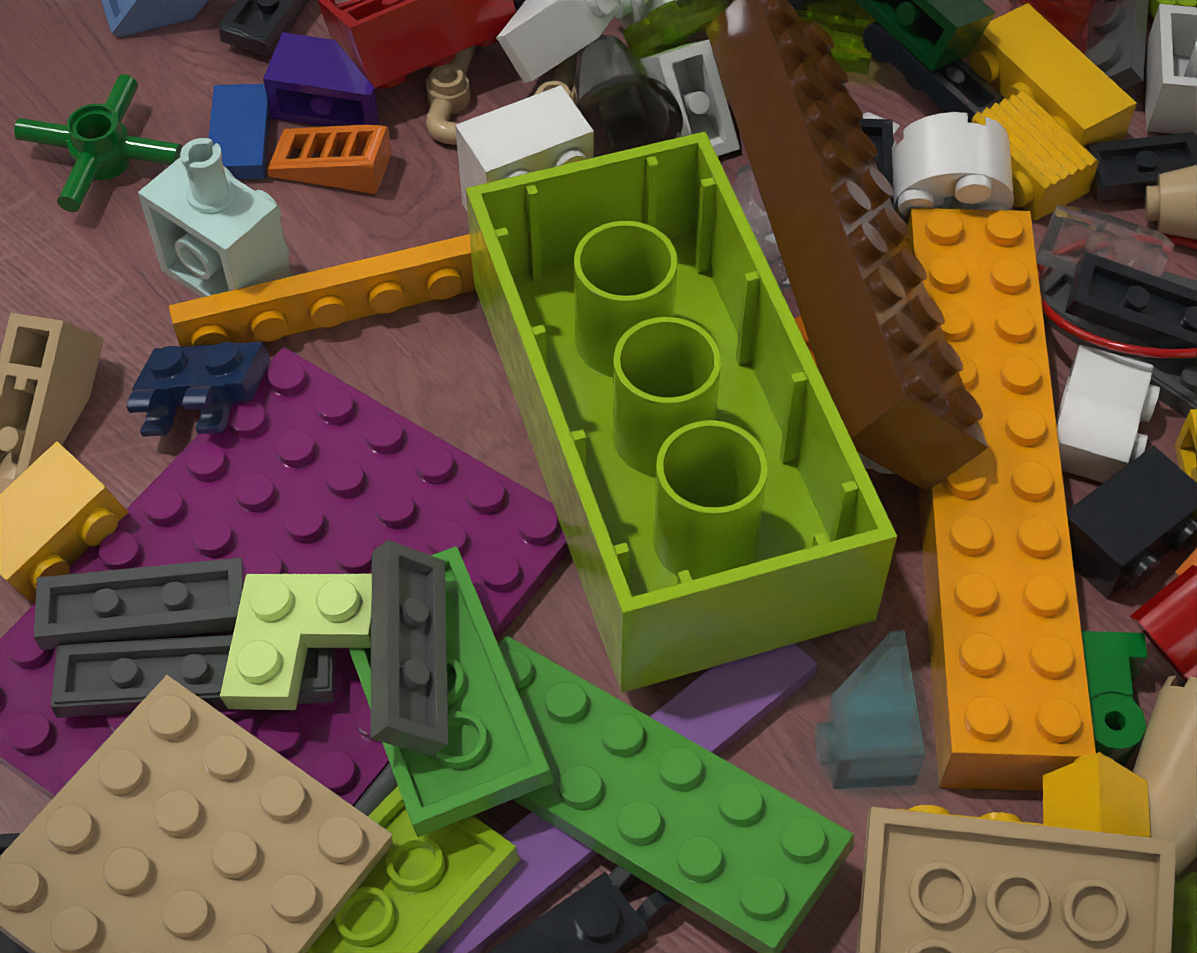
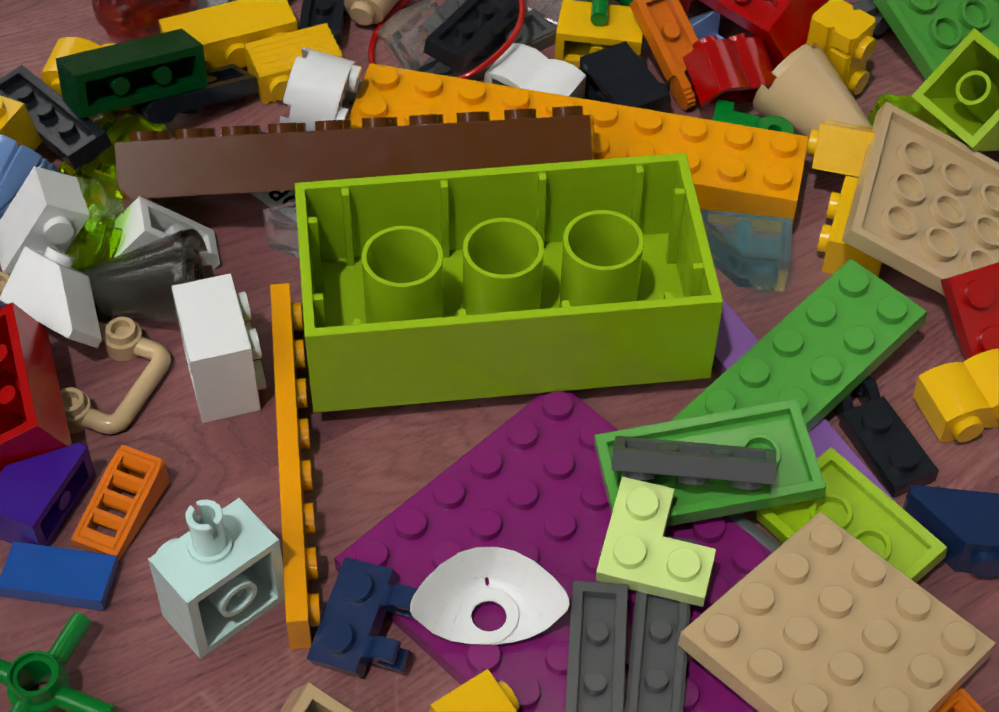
camera: 80 degrees left, 5 degrees down
none -> white piece [410,547,570,645]

